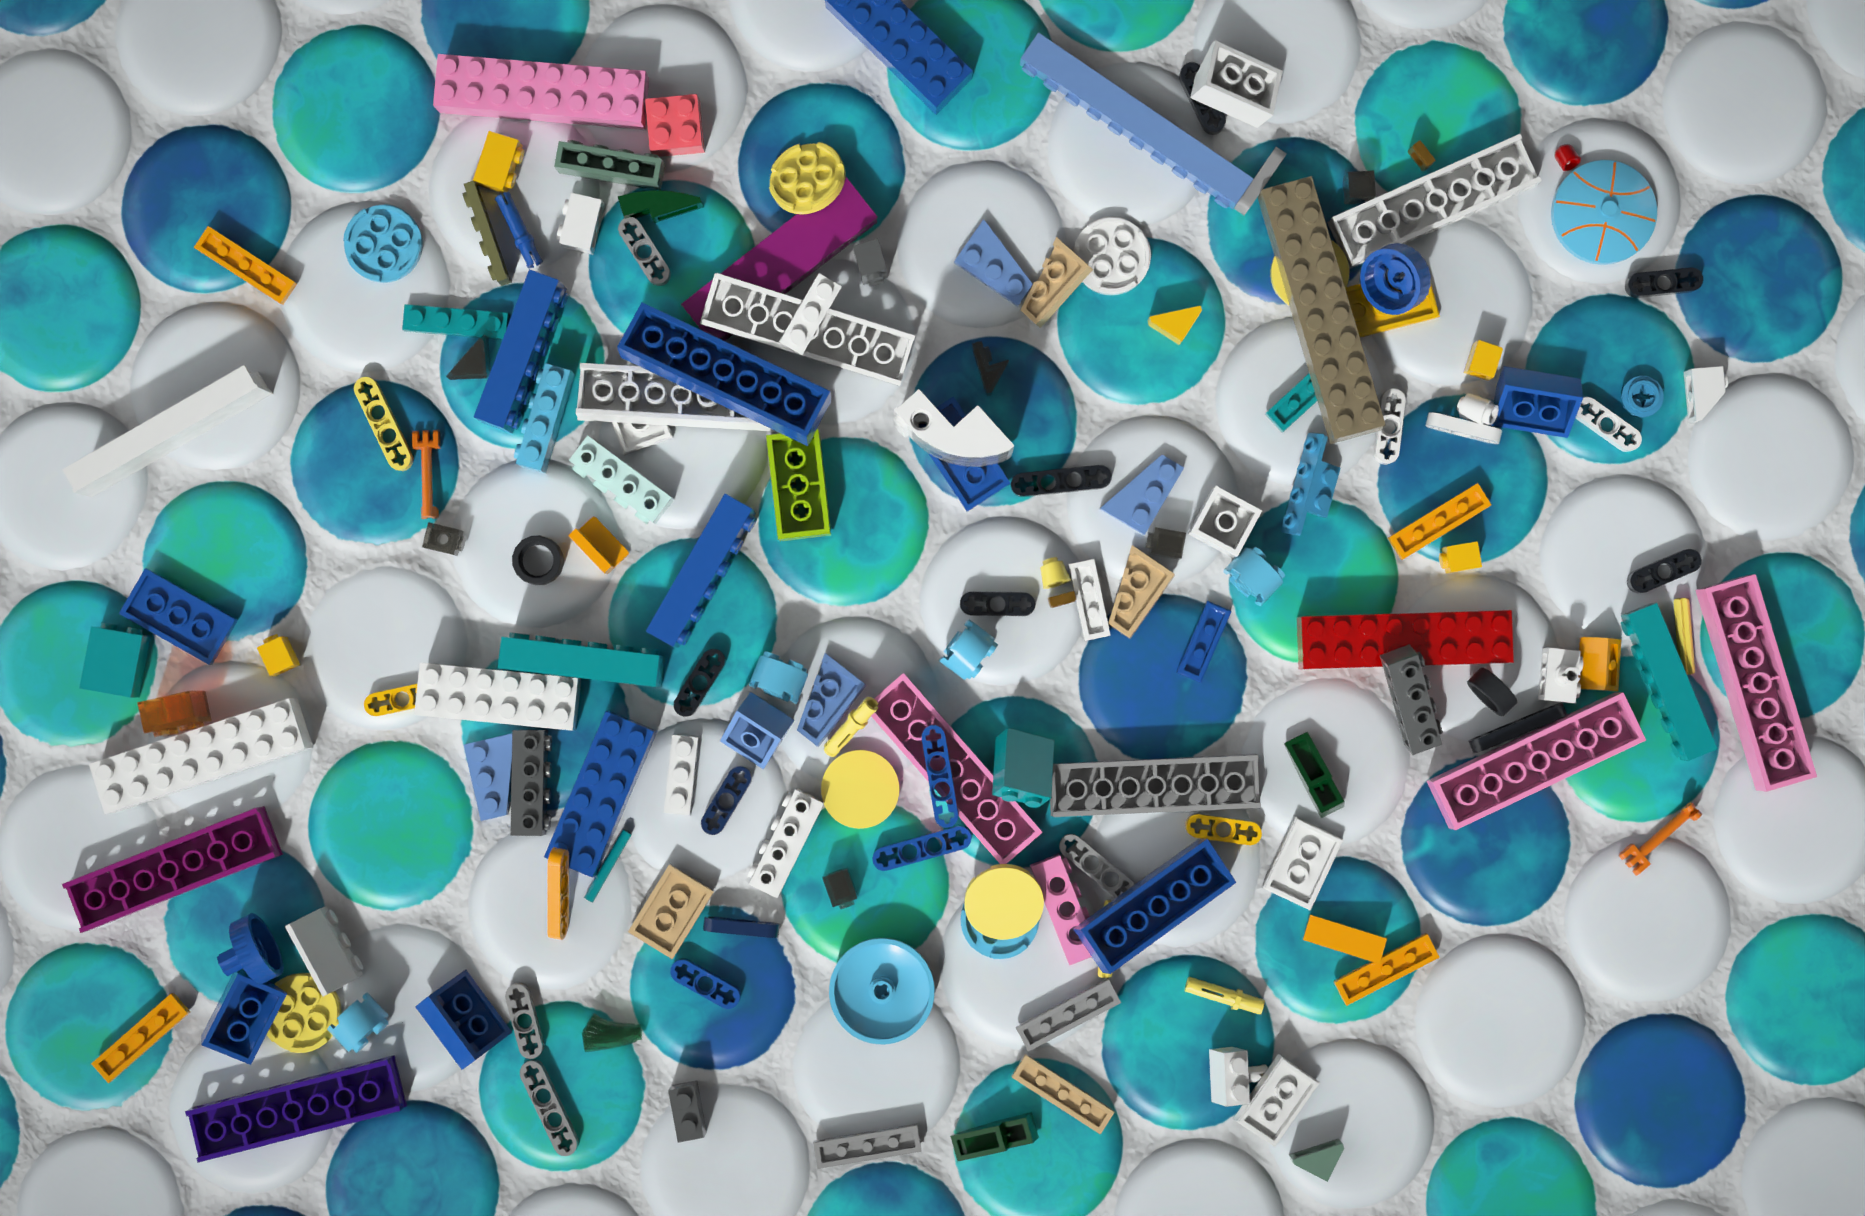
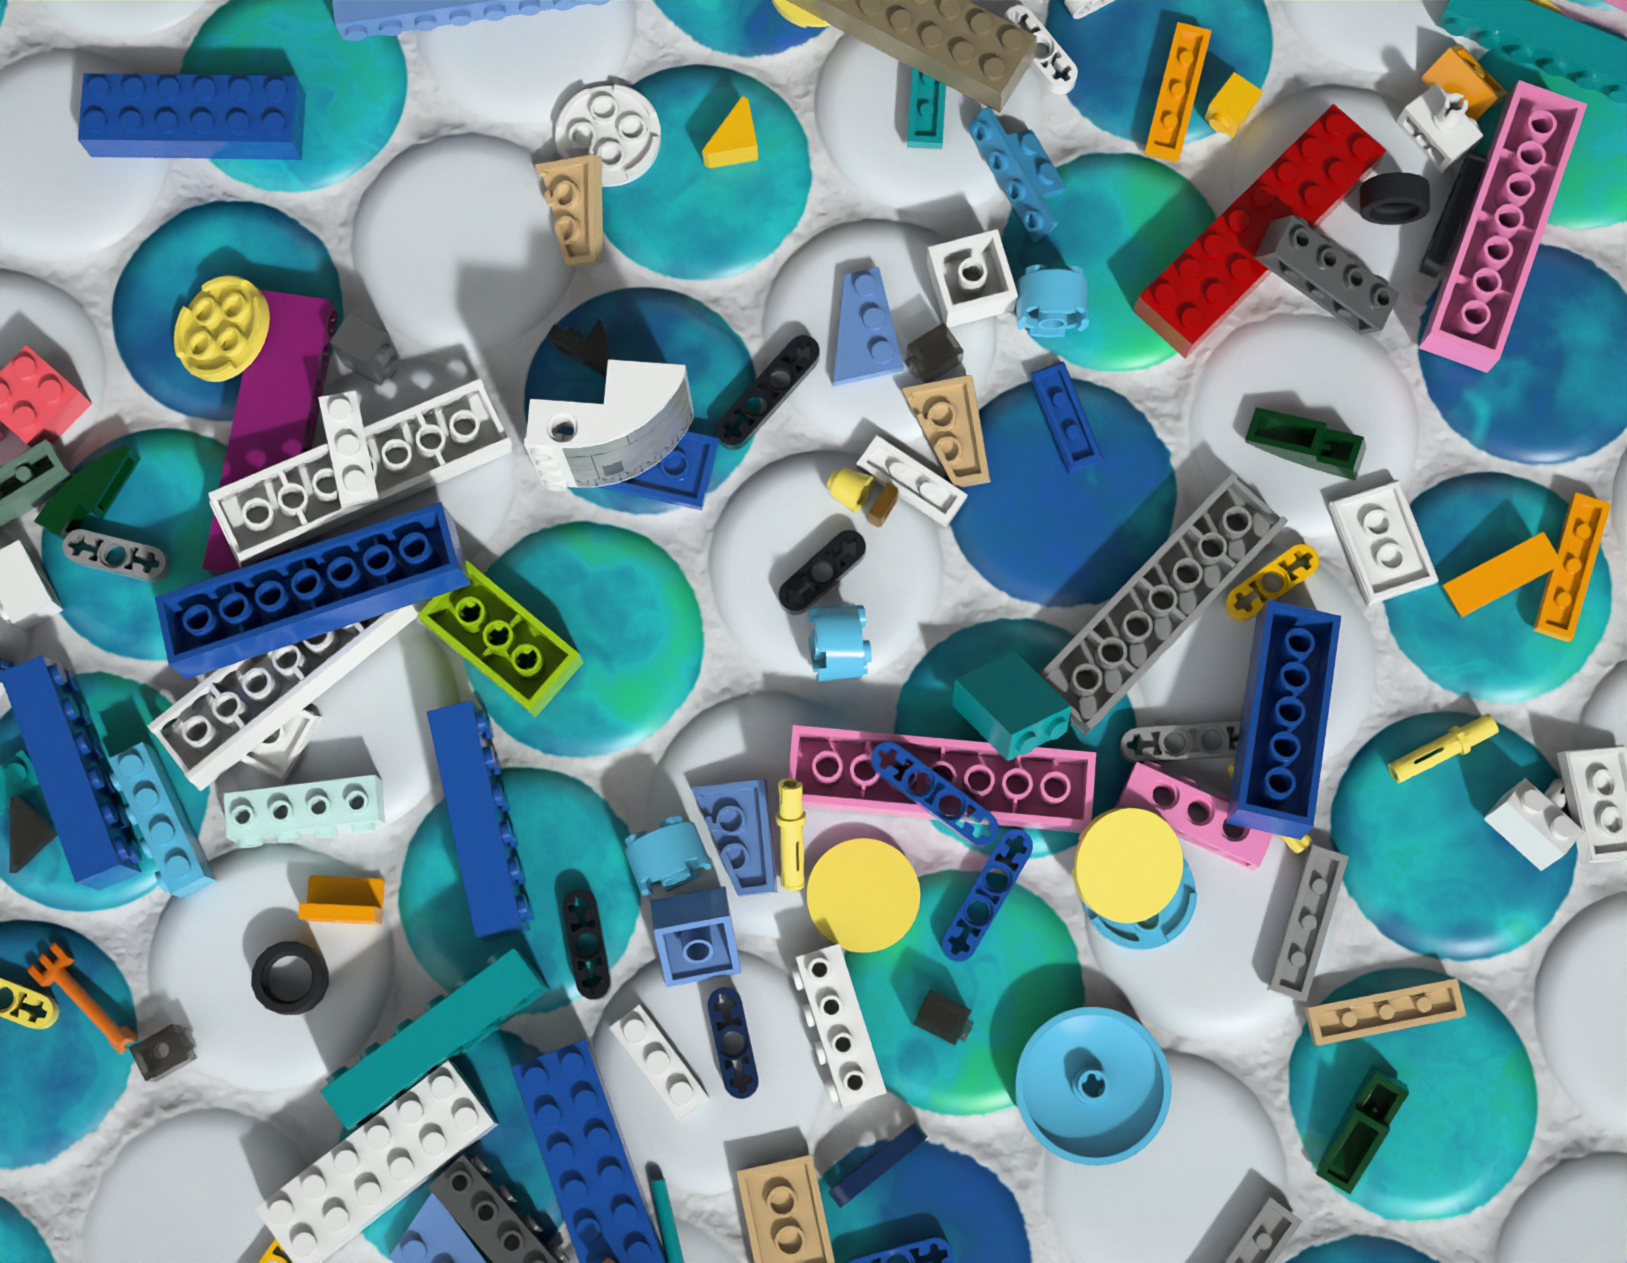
camera: 45 degrees left, 10 degrees down
medium blue wing [954,219,1033,307] -> none

